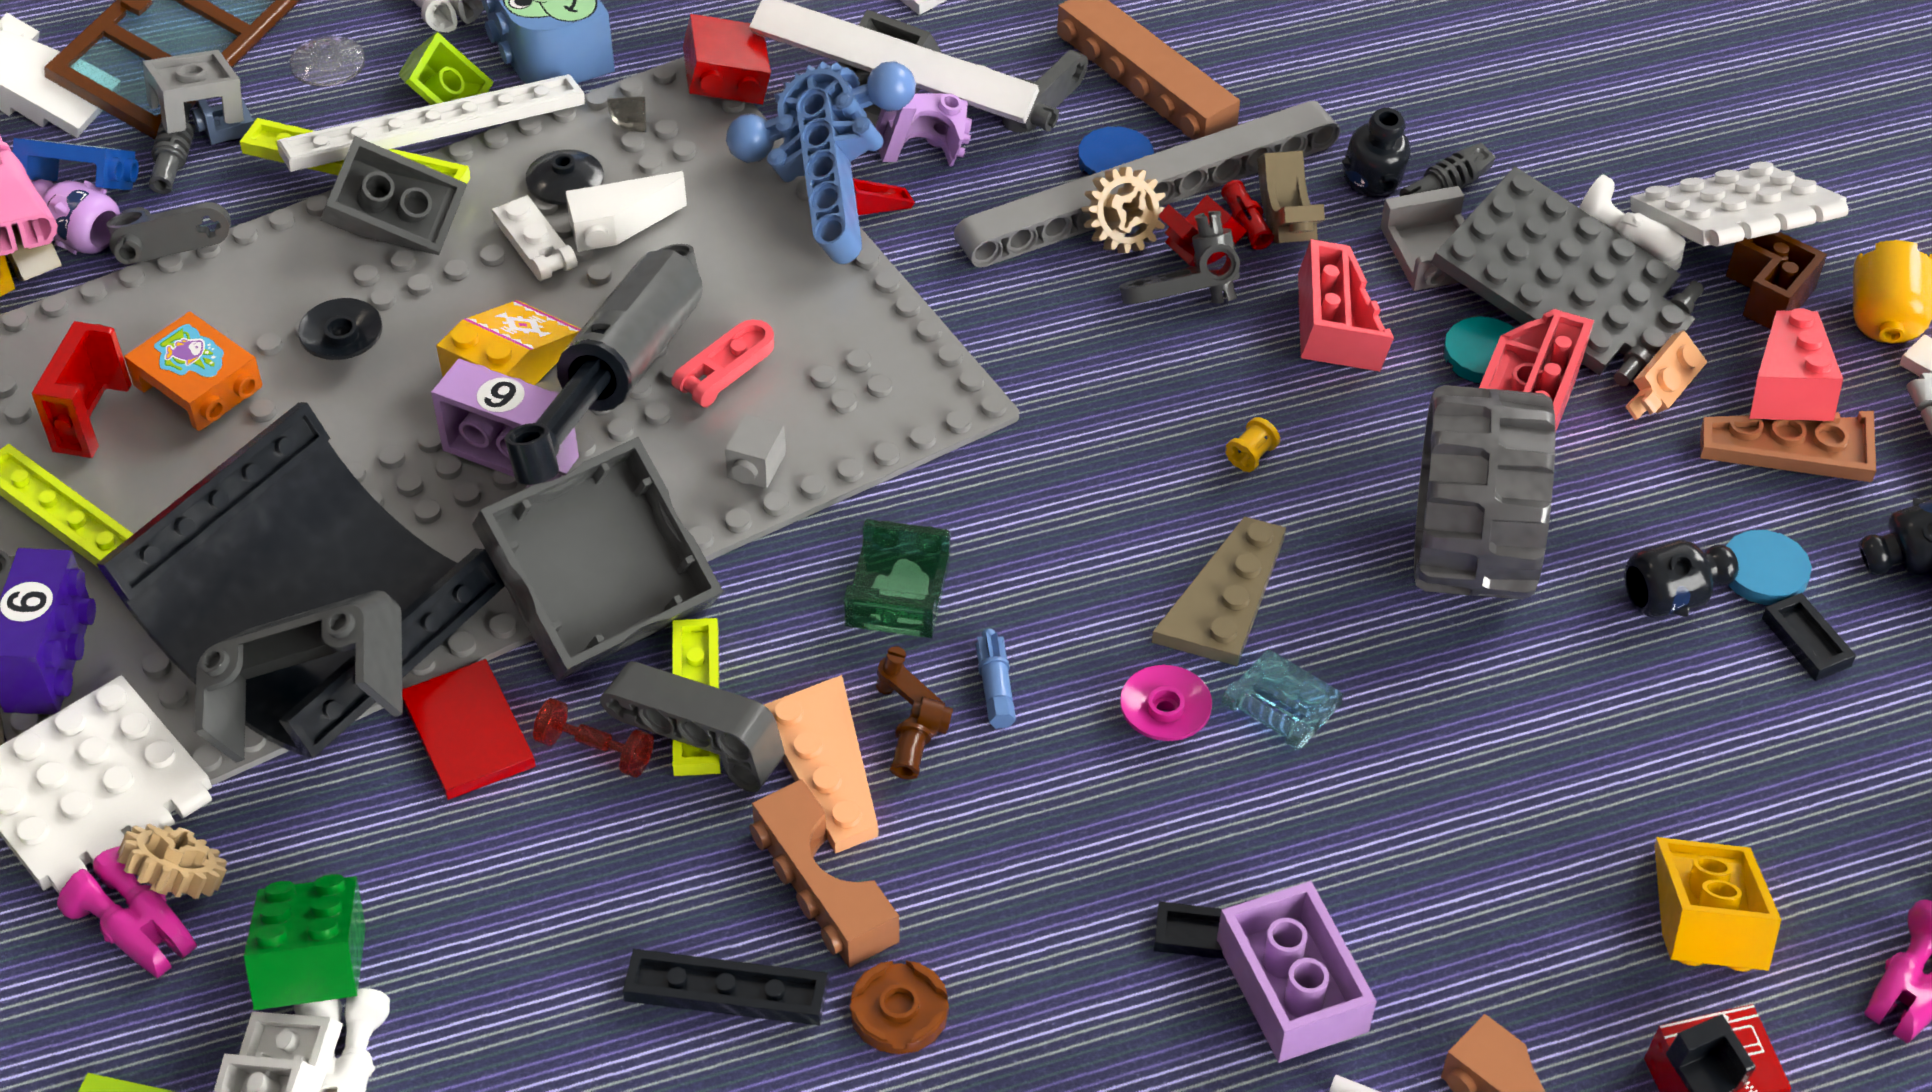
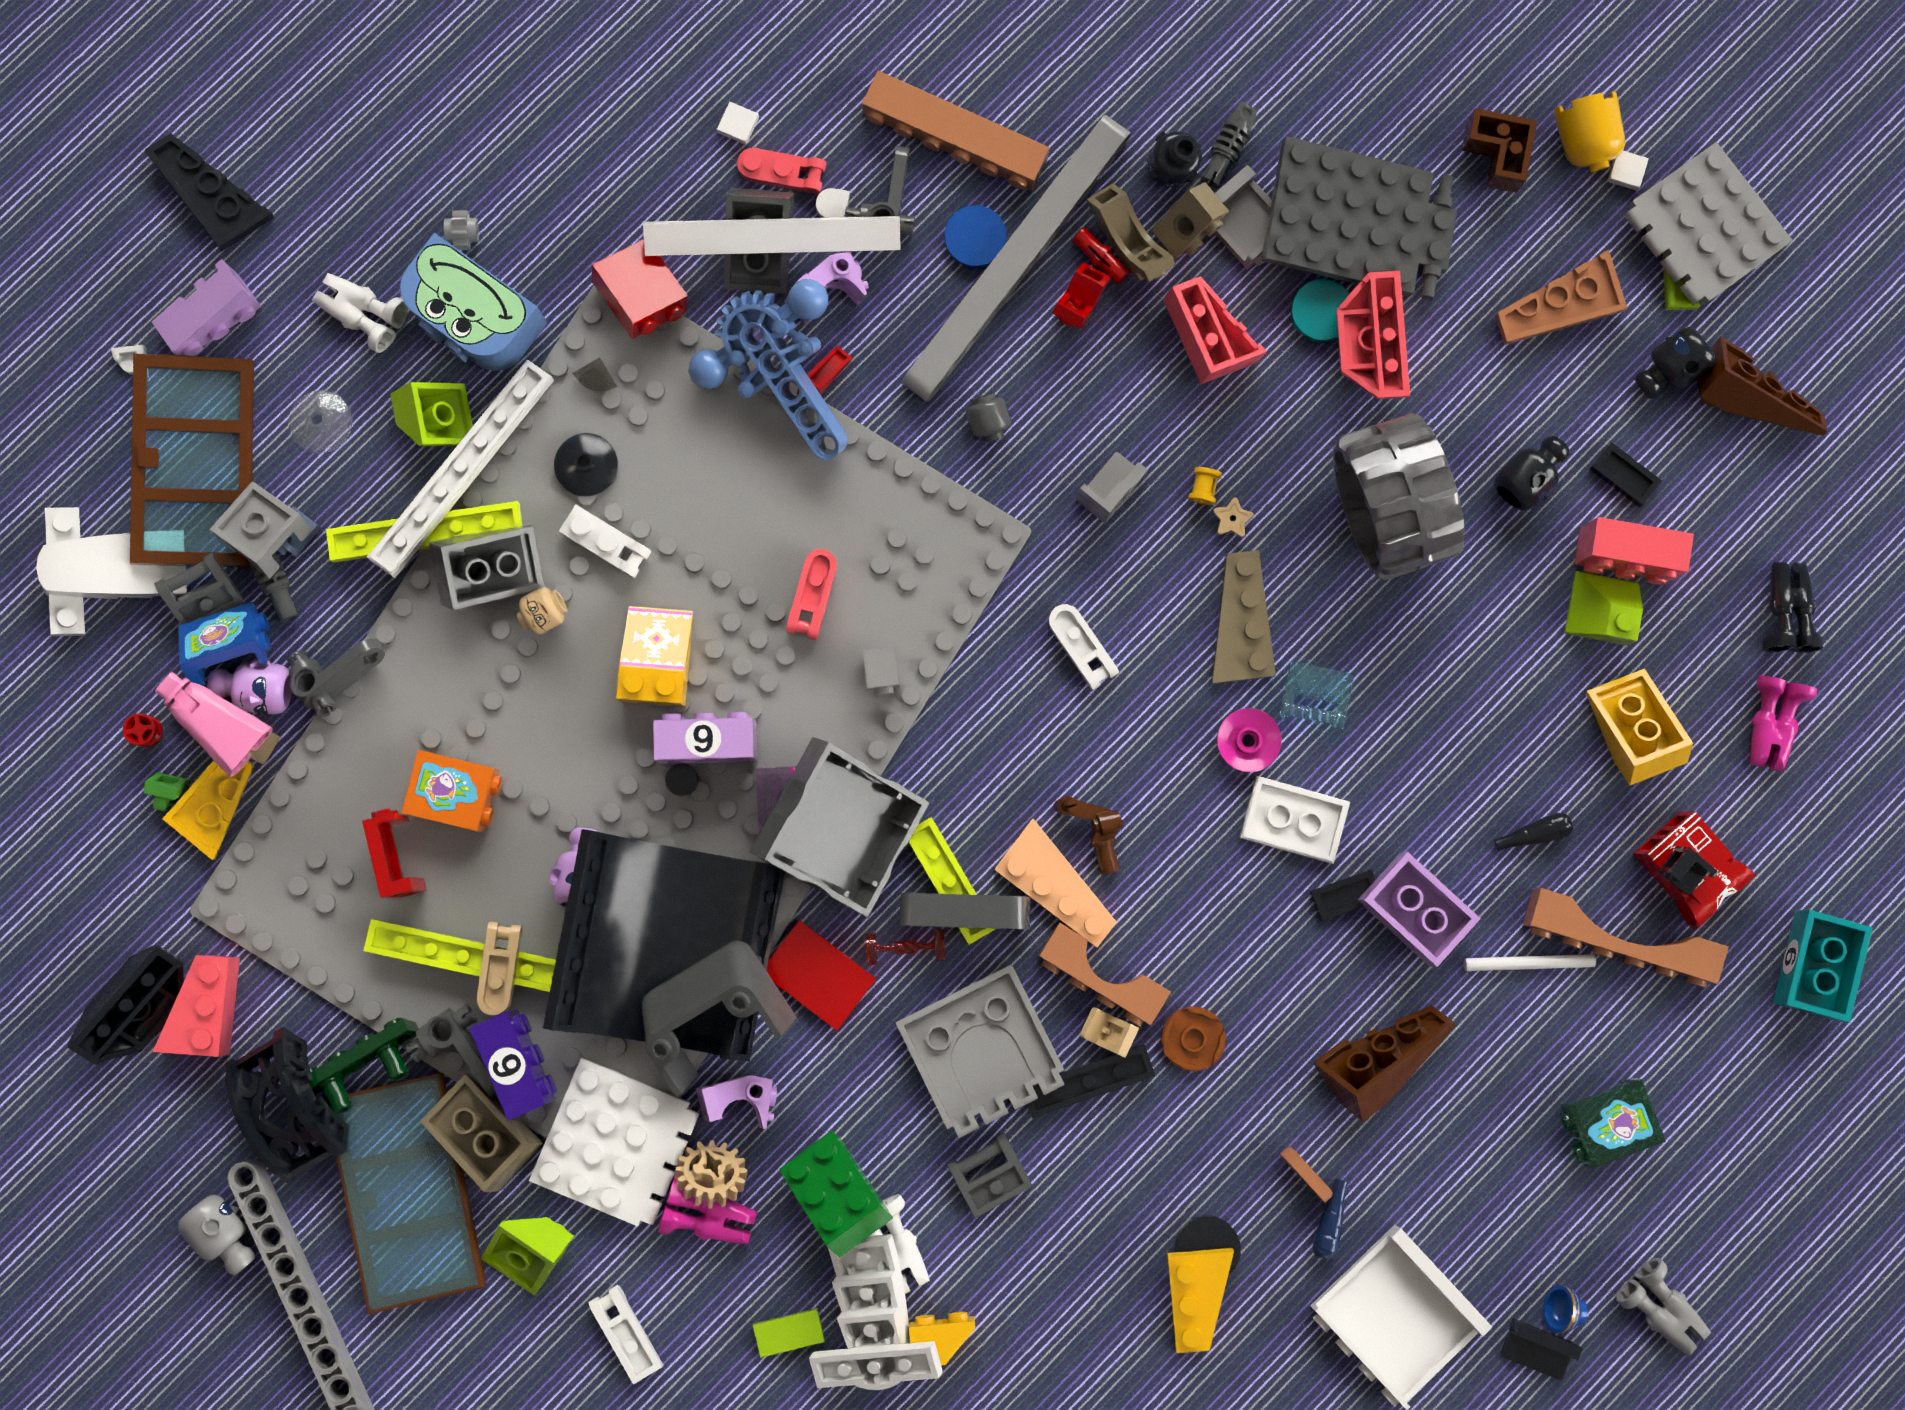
camera: 30 degrees left, 35 degrees up
black dish [298,298,383,360] -> none
piece [504,244,702,485] -> none
white slope [565,171,687,252] -> none
clear green panel [844,519,951,638] -> none
medium blue piece [975,629,1016,729] -> none
tan gear [1082,167,1165,253] -> none
dark grey piece [1120,211,1240,304] -> none
white piece [1579,174,1686,271] -> none
light nougat plate [1626,330,1707,420] -> none
white hinge [1630,162,1848,247] -> none
dark azure tile [1726,530,1812,605] -> none
coral wedge [1749,308,1843,421] -> none
none -> dark grey plate [154,552,244,625]
none -> tan plate [477,922,523,1016]
none -> tan head [517,587,567,635]
none -> black tile [665,763,699,796]
none -> lavender tile [696,1075,777,1129]
none -> coral plate [737,148,827,194]
none -> light grey hinge [895,964,1065,1138]
none -> dark grey plate [947,1133,1033,1218]
none -> dark grey head [966,393,1011,442]
none -> white plate [1049,604,1119,690]
none -> light grey panel [1076,452,1148,524]
none -> tan bracket [1080,1007,1139,1058]
none -> dark tan brick [1152,182,1229,259]
none -> tan plate [1213,497,1254,538]
none -> white tile [1239,776,1350,864]
none -> black piece [1494,813,1573,851]
none -> lime slope [1564,571,1643,646]
none -> coral brick [1574,517,1694,585]

